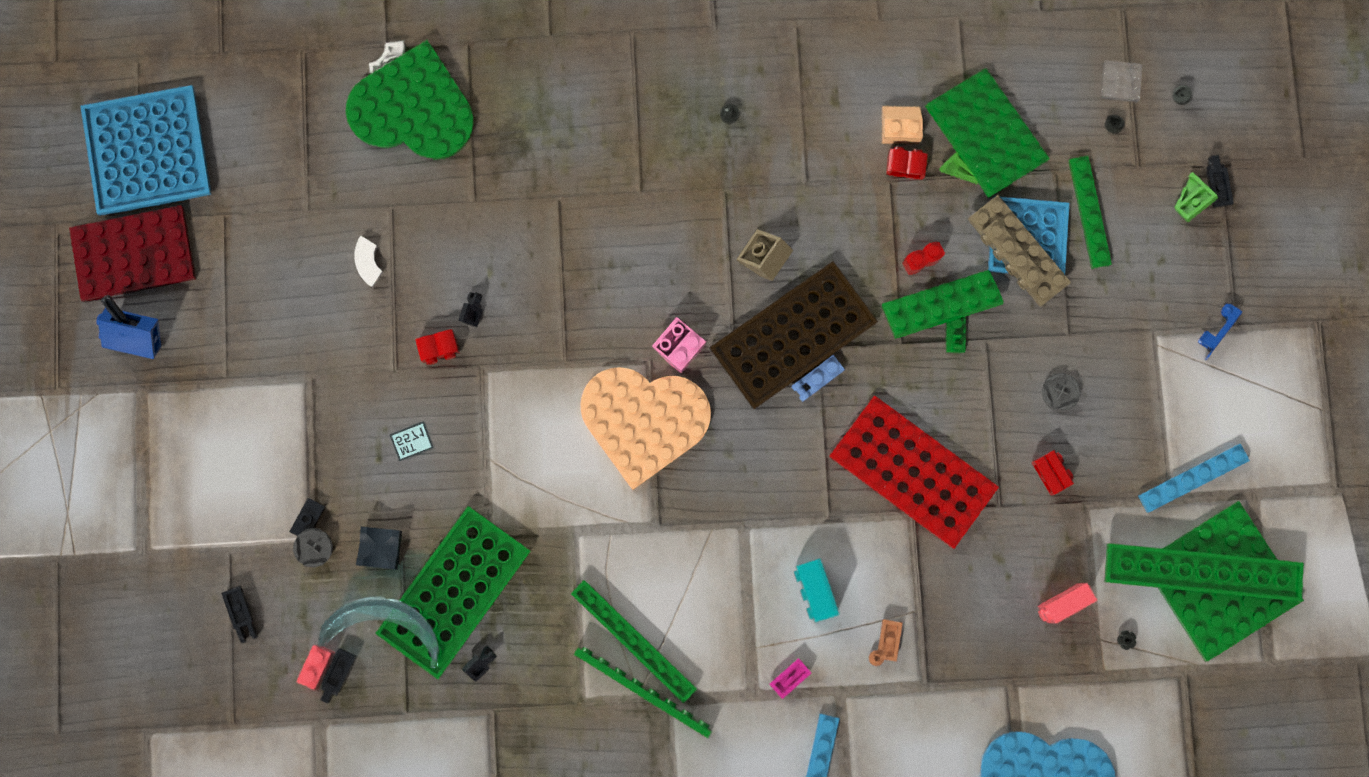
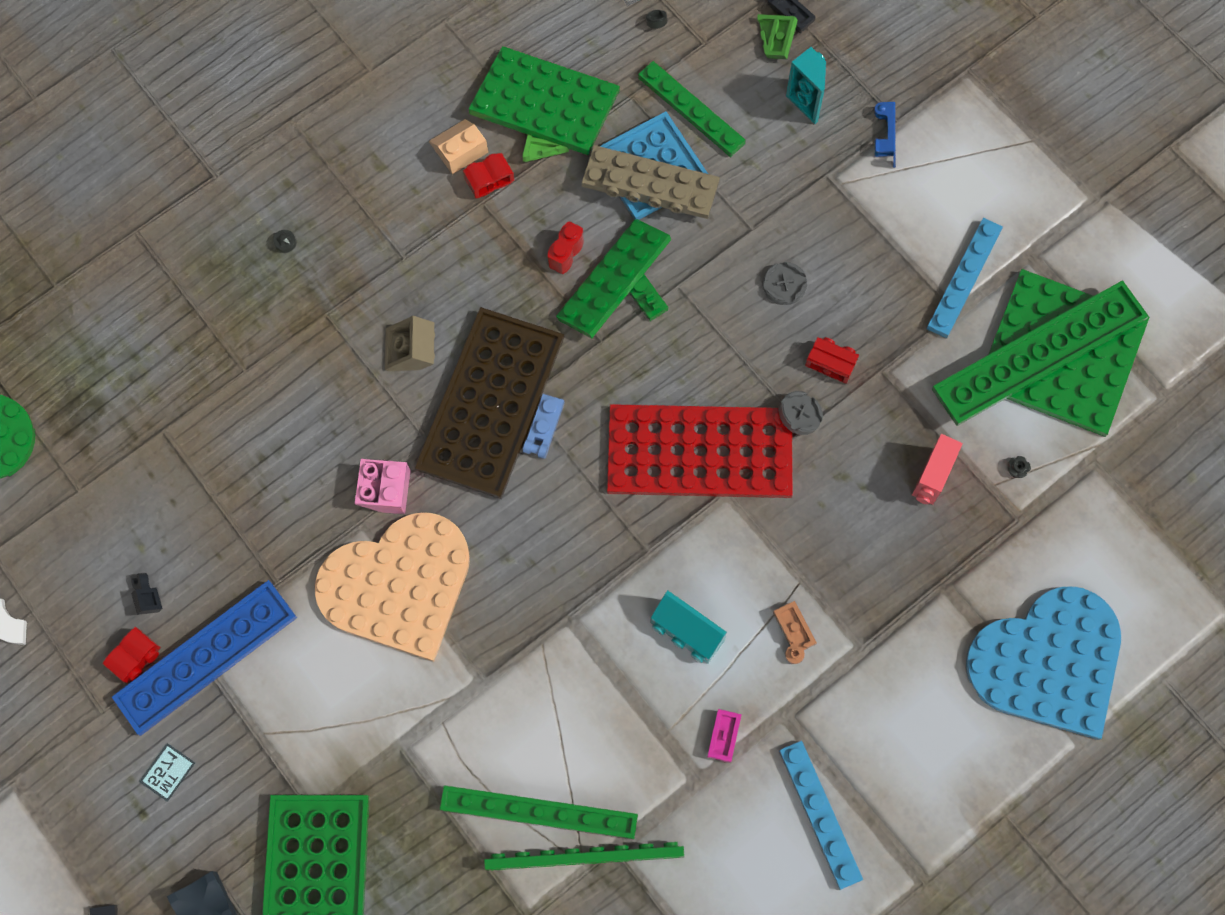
camera: 30 degrees left, 10 degrees down
none -> blue plate [112,580,298,736]
none -> dark grey tile [778,391,823,435]
none -> teal slope [786,47,826,124]

